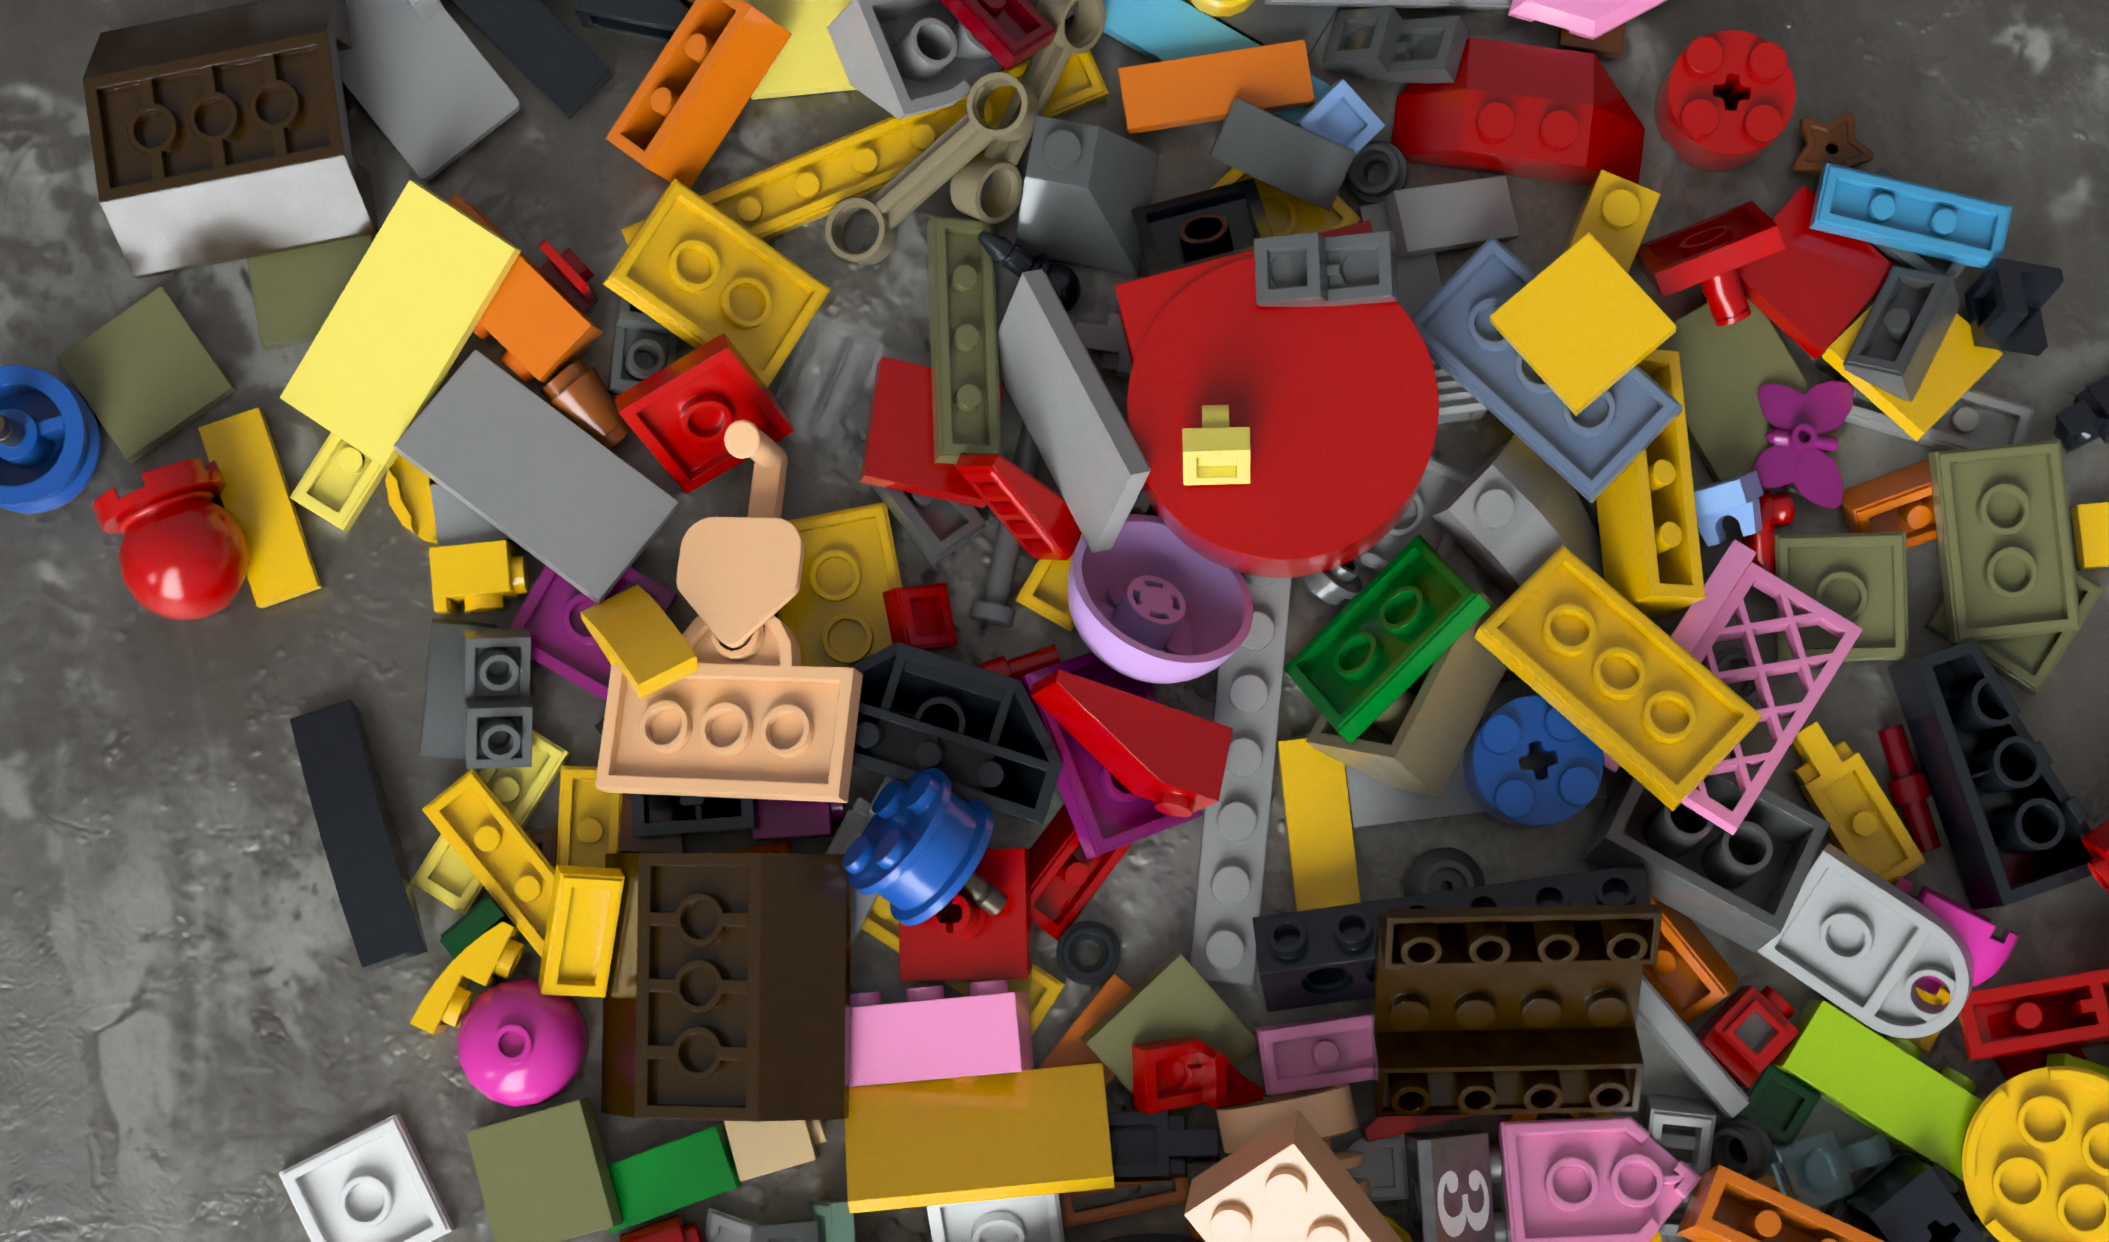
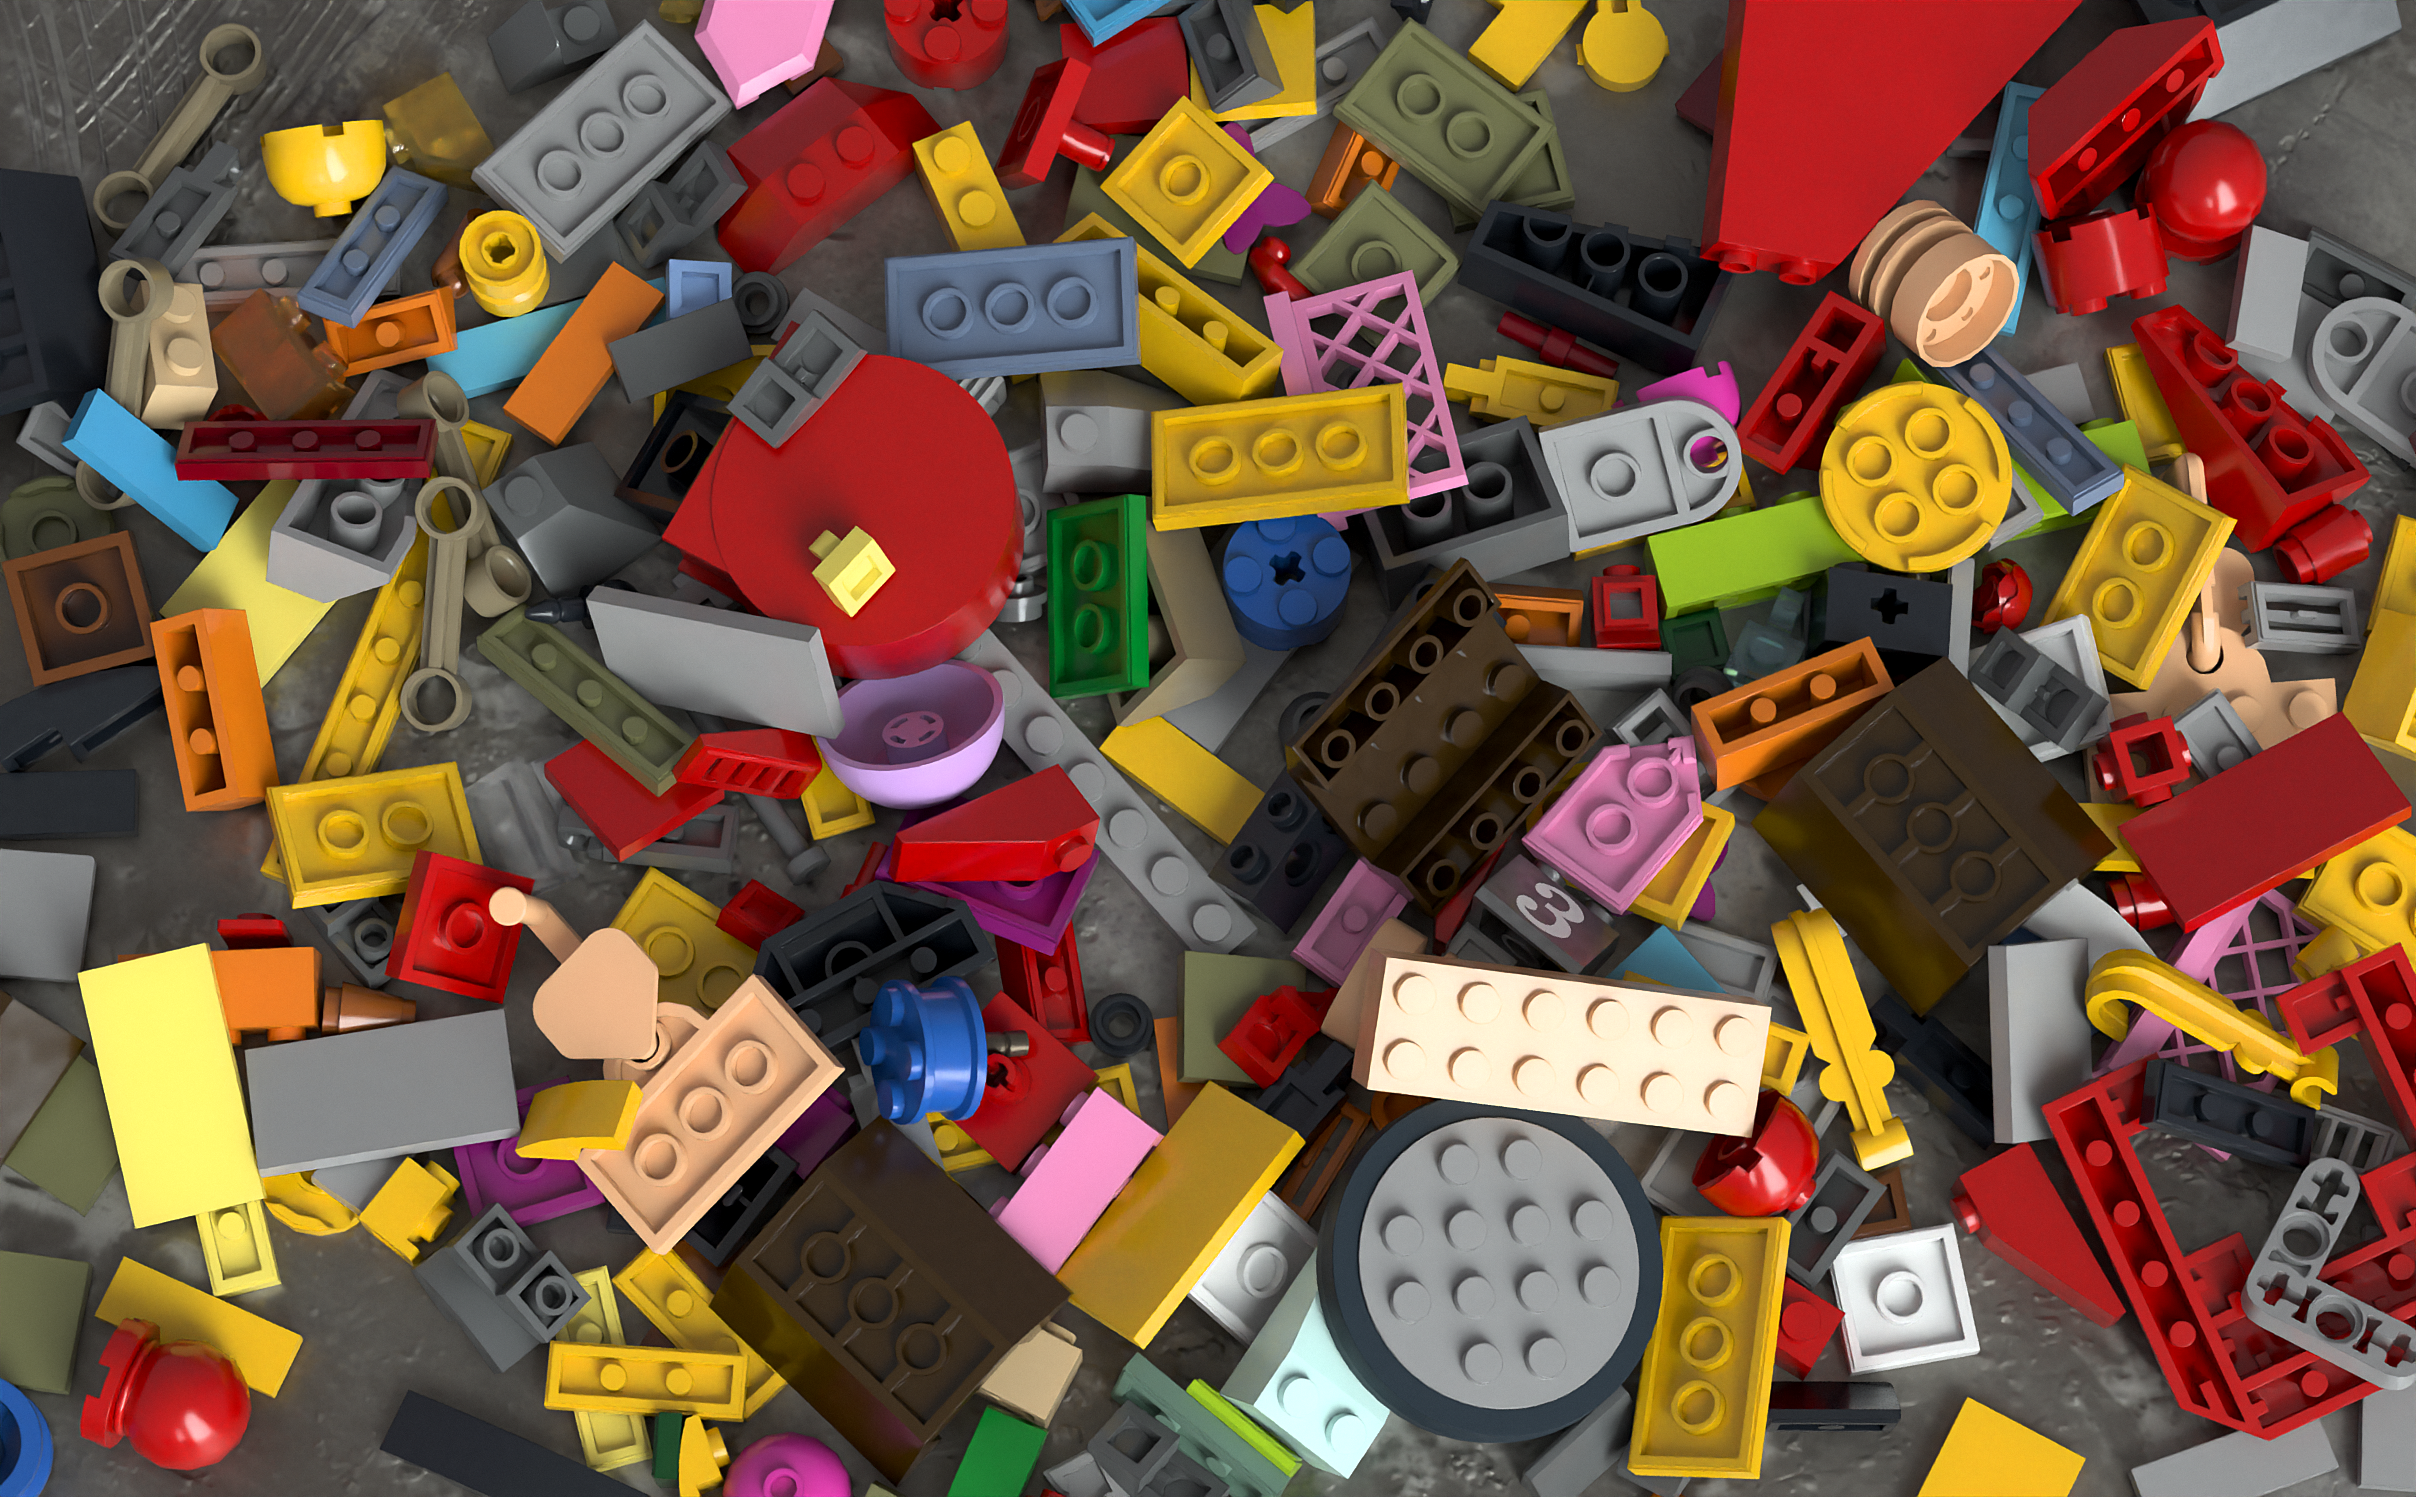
camera: 45 degrees left, 10 degrees down
yellow tile [538,865,625,997] -> none
light grey tile [1385,175,1520,258] -> none
yellow tile [1490,232,1676,416] -> none
light blue tile [1694,470,1764,547] -> none
none -> yellow plate [1100,95,1275,270]

